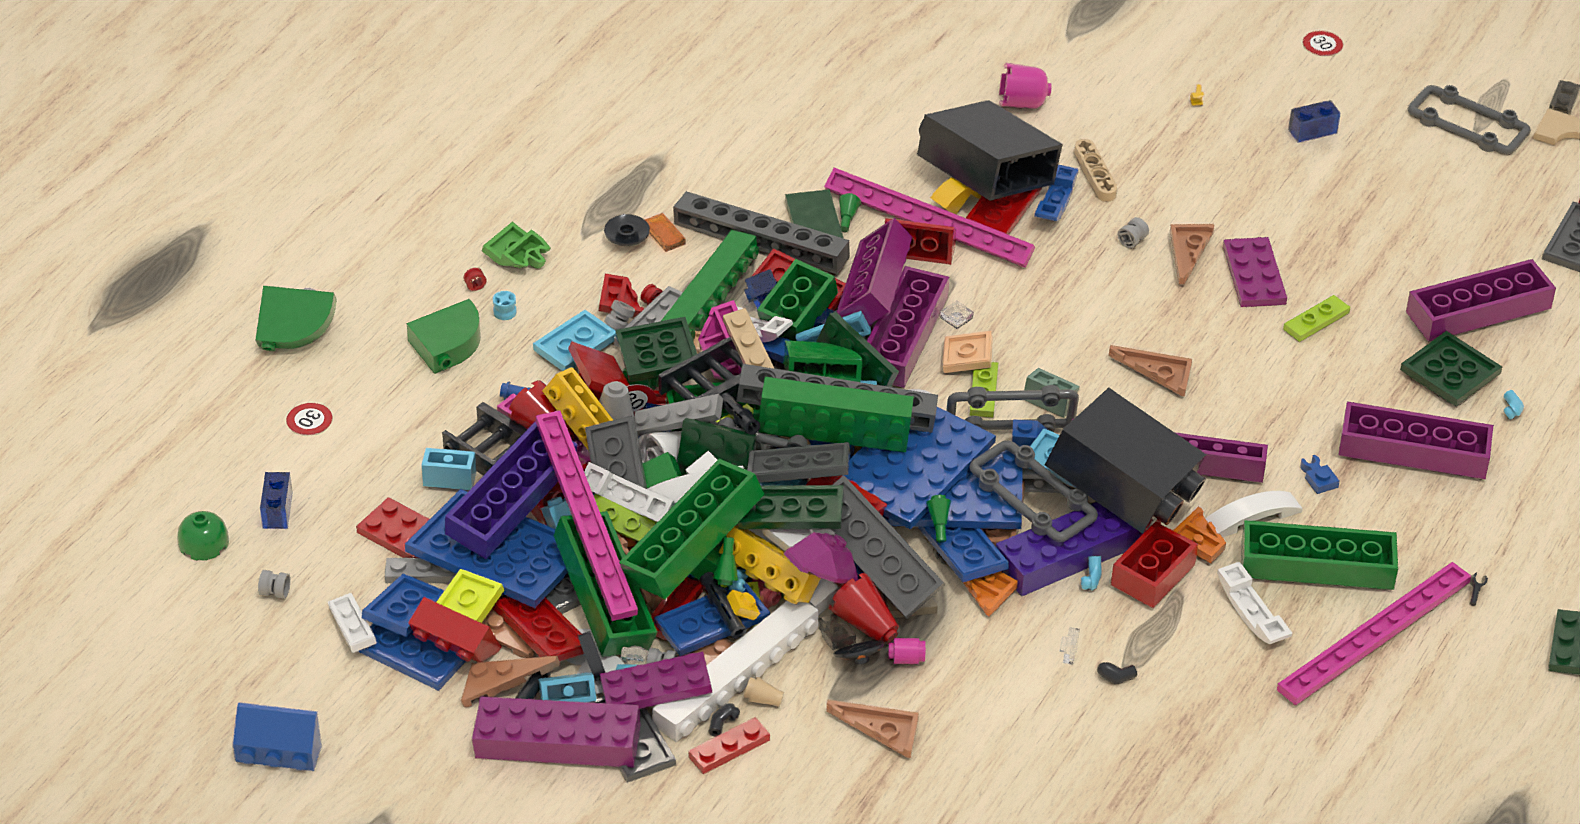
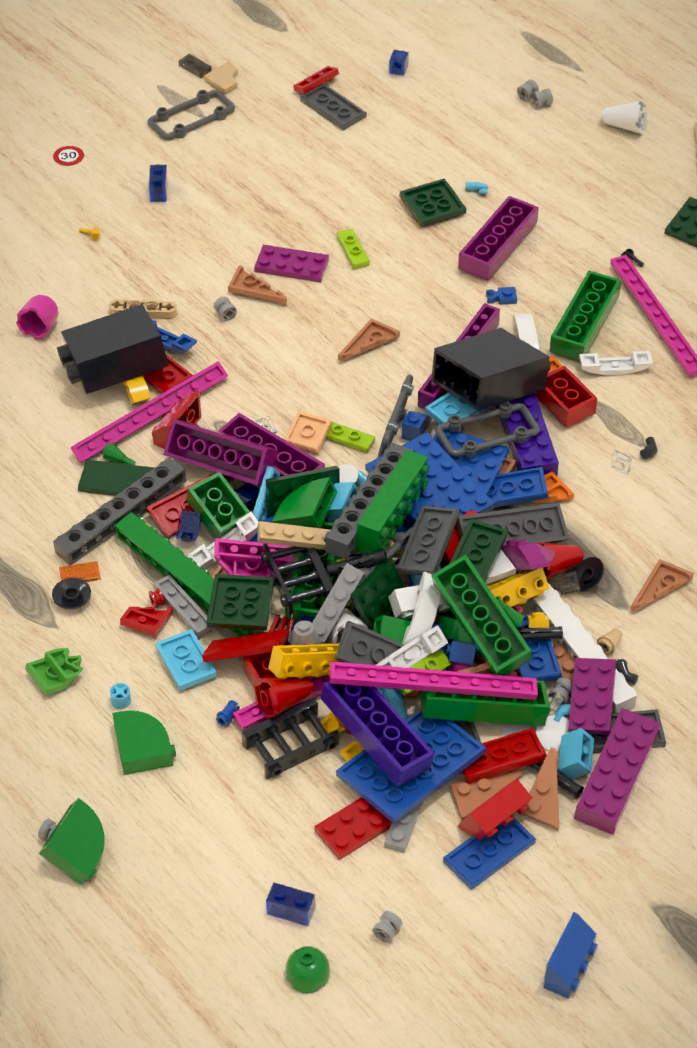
camera: 70 degrees left, 5 degrees up
sticker [286,403,333,435] -> none
white tile [327,593,377,653] -> none
blue plate [362,574,445,637] -> none
medium azure brick [421,448,476,490] -> none
neon yellow plate [437,569,504,623] -> none
red bush [463,267,487,291] -> none
black beam [578,631,606,681] -> none
light grey wheel [604,300,635,330] -> none
plate [689,717,770,774] -> none
dark pink brick [888,638,926,664] -> none
green cone [926,495,951,543] -> none
sand green hinge [1024,368,1080,418] -> none
medium azure arm [1081,556,1102,591] -> none
magenta brick [1406,259,1556,342] -> none

